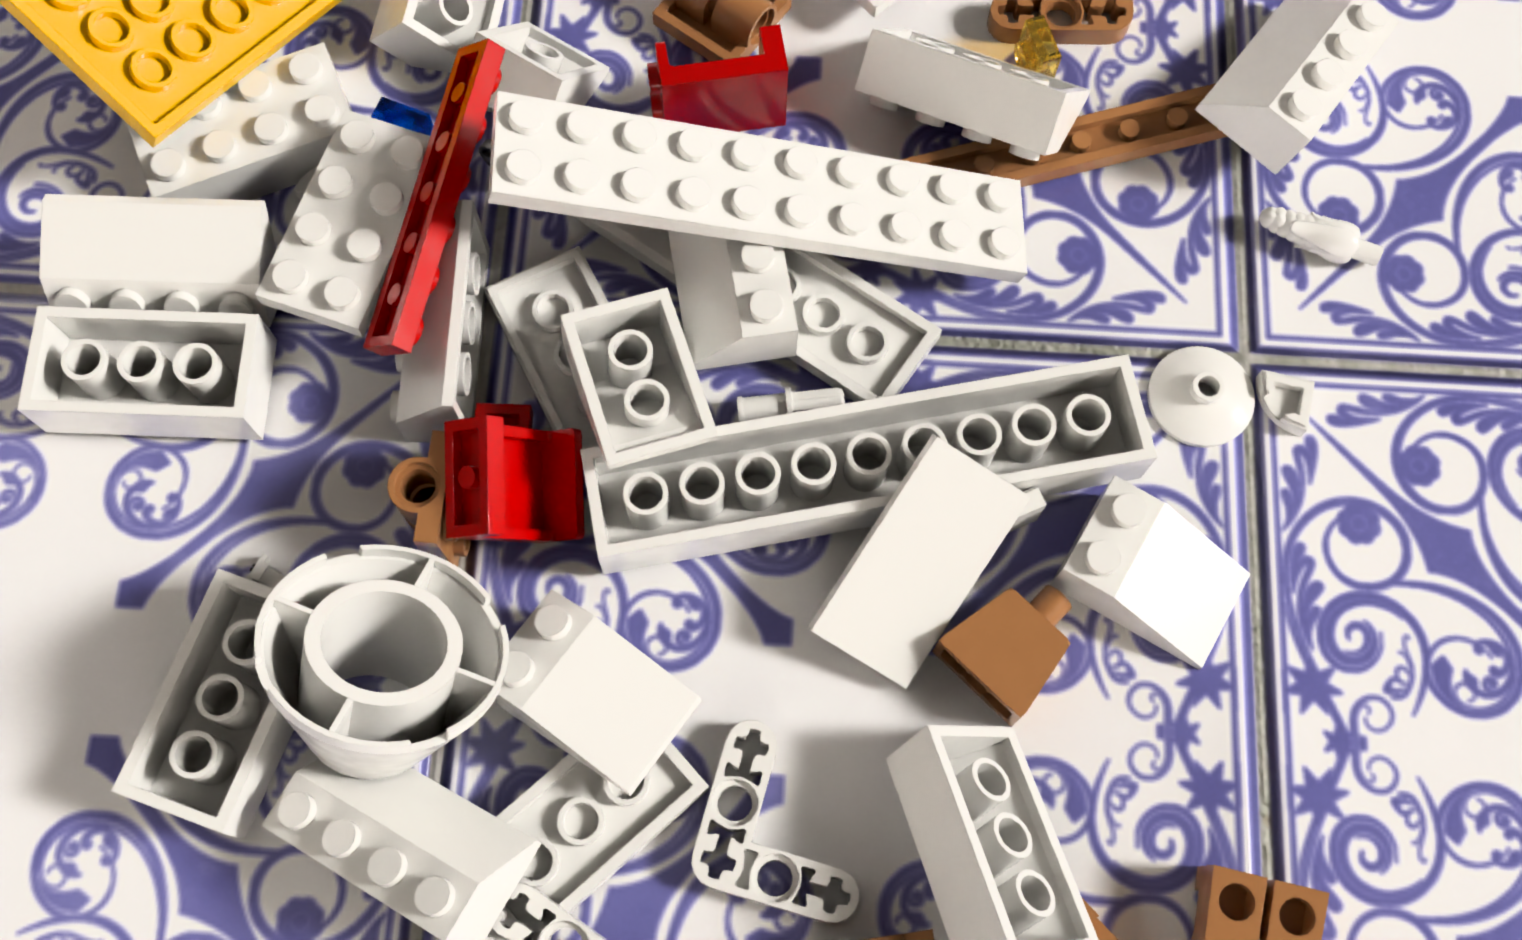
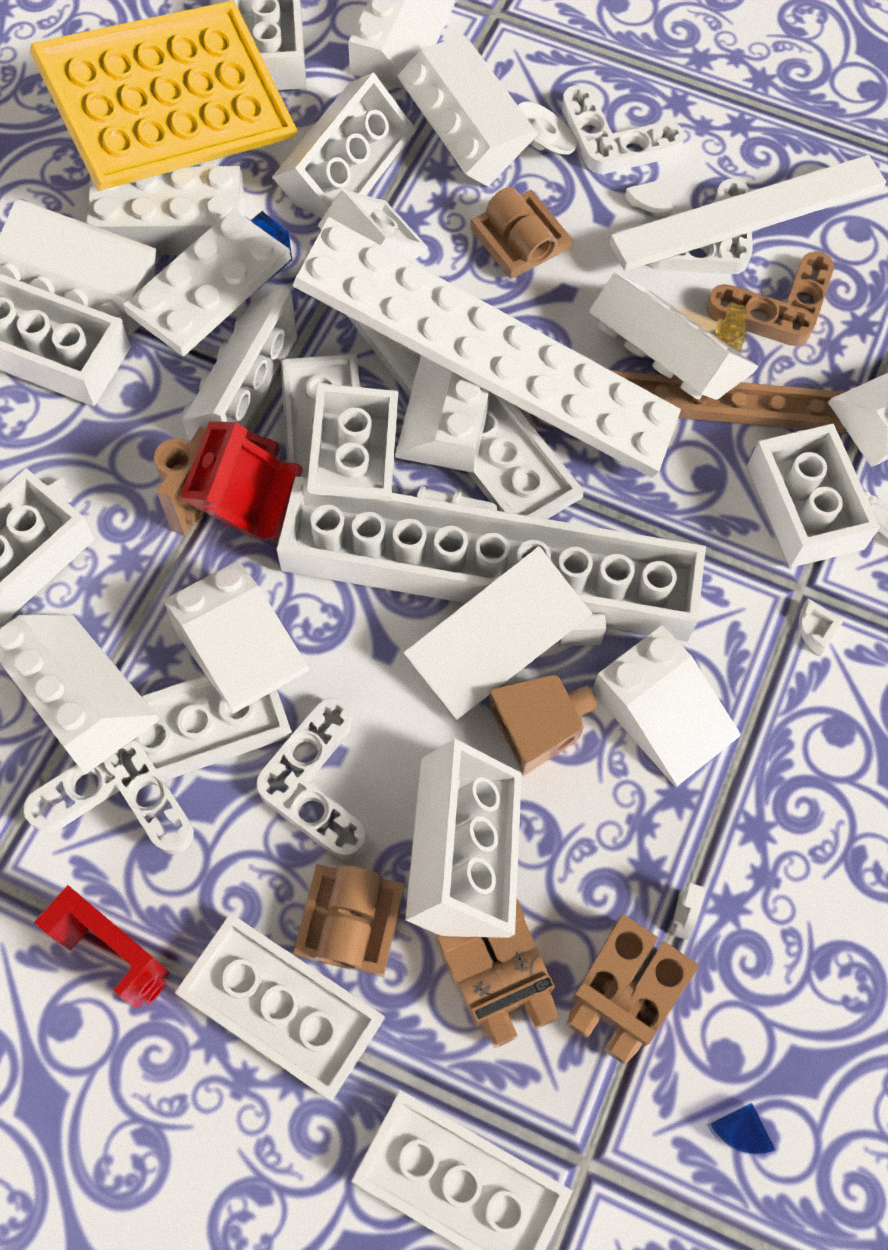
camera: 20 degrees right, 5 degrees down
white cone [253,544,509,779] -> none
red plate [363,38,506,356] -> none
red panel [647,24,788,132] -> none
white dish [1147,346,1255,448] -> none
none -> white tile [671,883,706,940]
none -> white brick [747,424,880,568]

